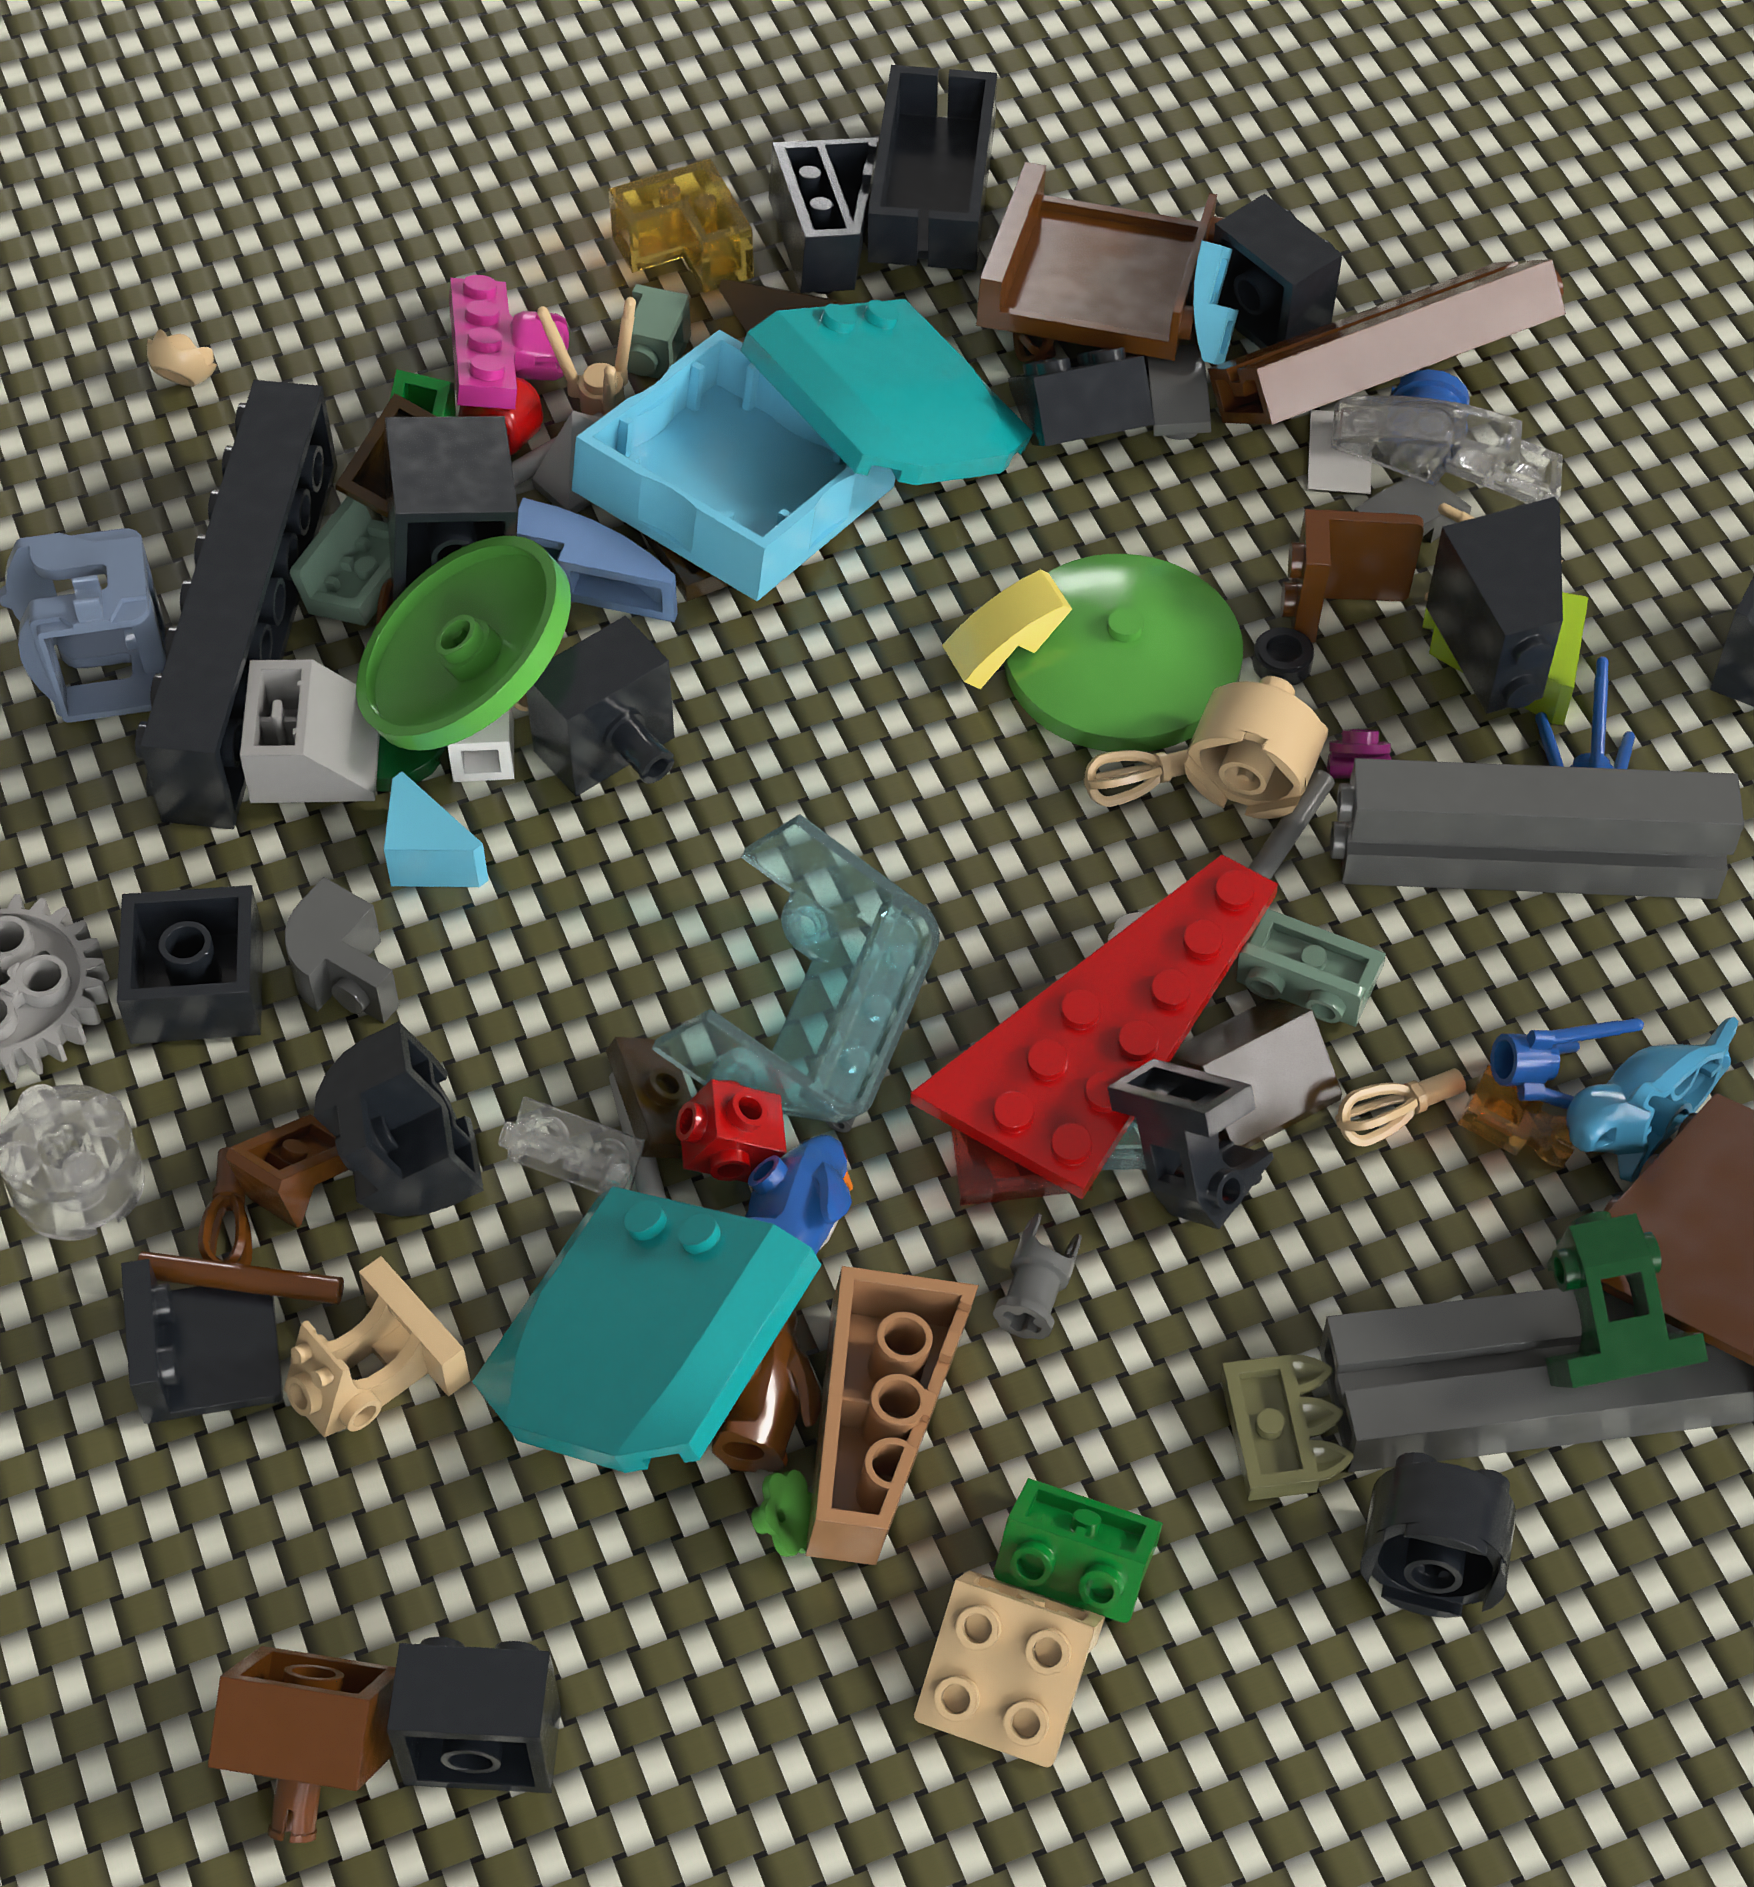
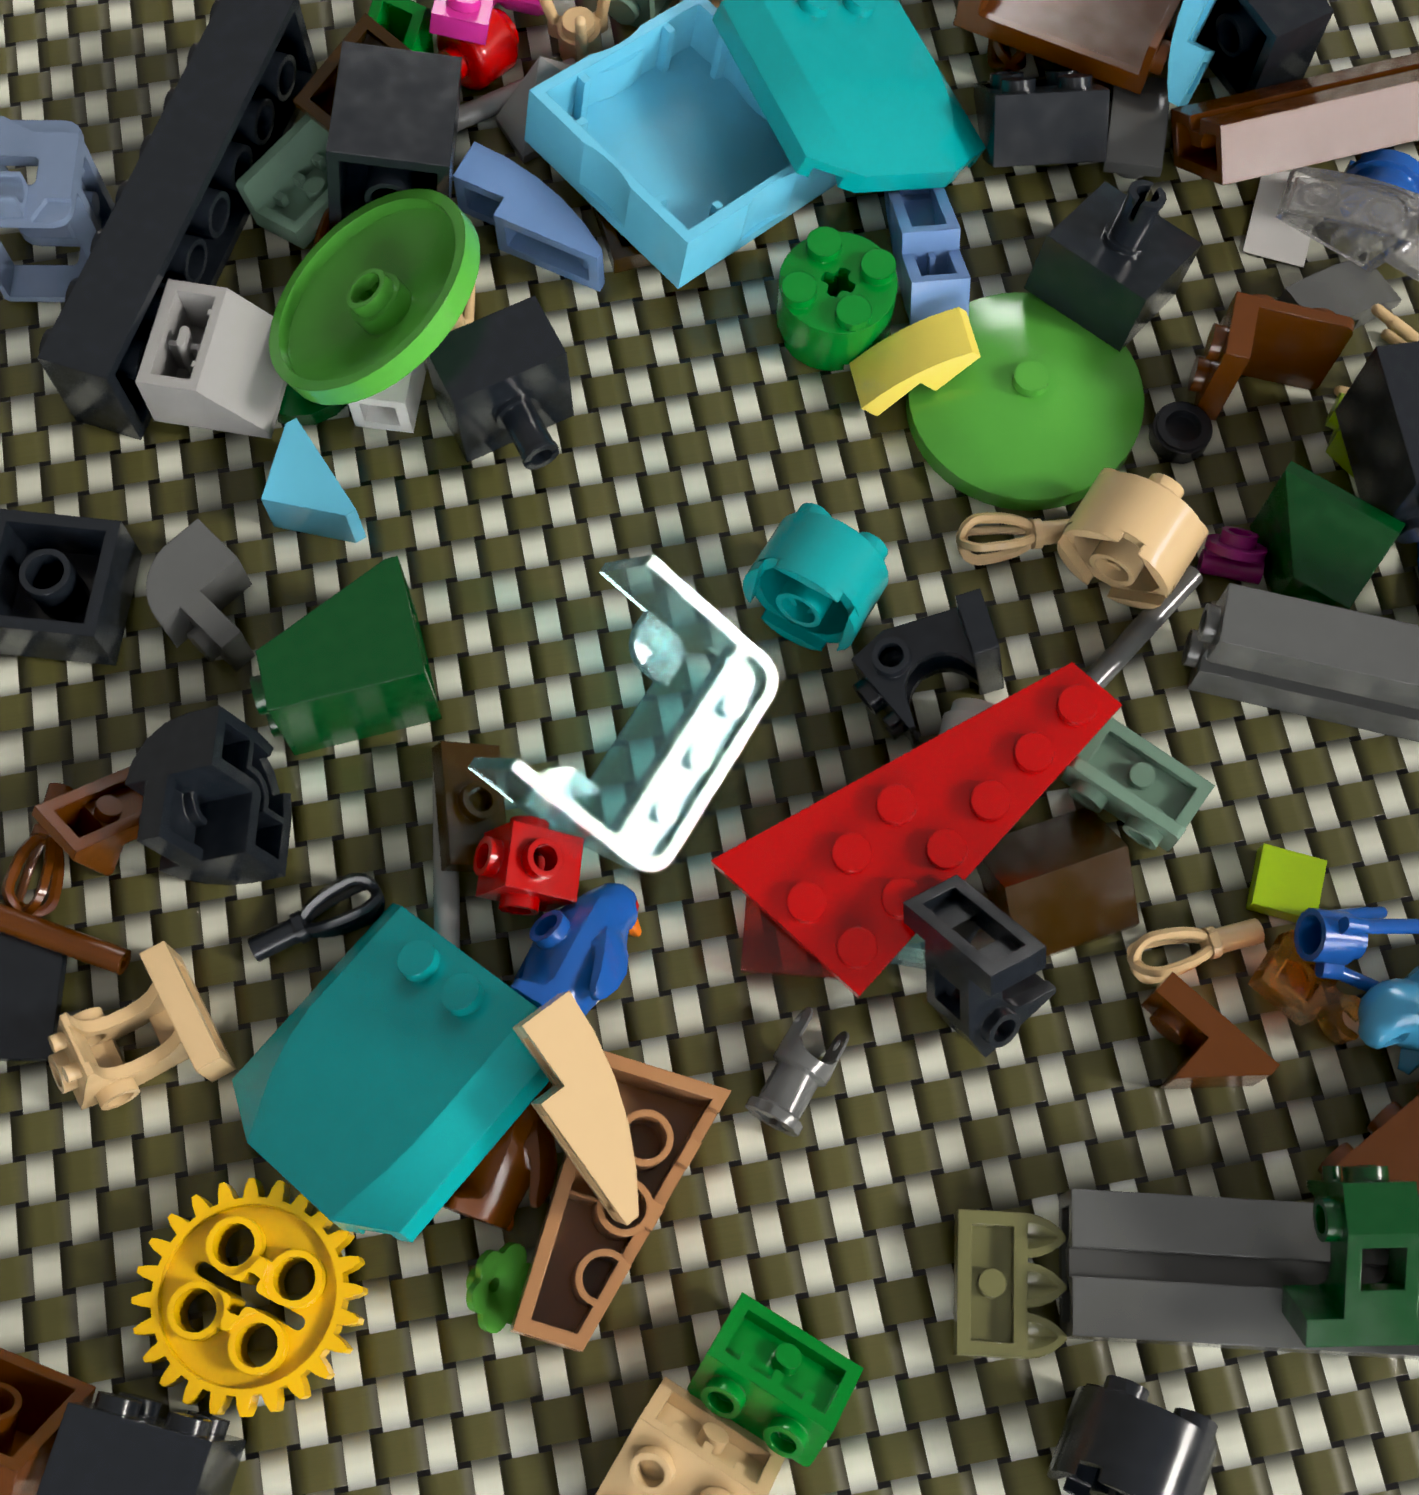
camera: 10 degrees right, 15 degrees up
clear hinge [498,1097,645,1194] -> none
none -> yellow gear [131,1178,368,1417]
none -> black piece [248,873,385,962]
none -> dark green slope [250,556,442,755]
none -> tan slope [512,991,639,1225]
none -> teal brick [743,503,889,651]
none -> green brick [776,226,898,371]
none -> black tile [851,588,1004,746]
none -> medium blue slope [884,188,971,325]
none -> black brick [1024,180,1202,352]
none -> reddish brown slope [1141,972,1280,1089]
none -> lime tile [1246,843,1327,923]
none -> dark green slope [1250,461,1405,610]

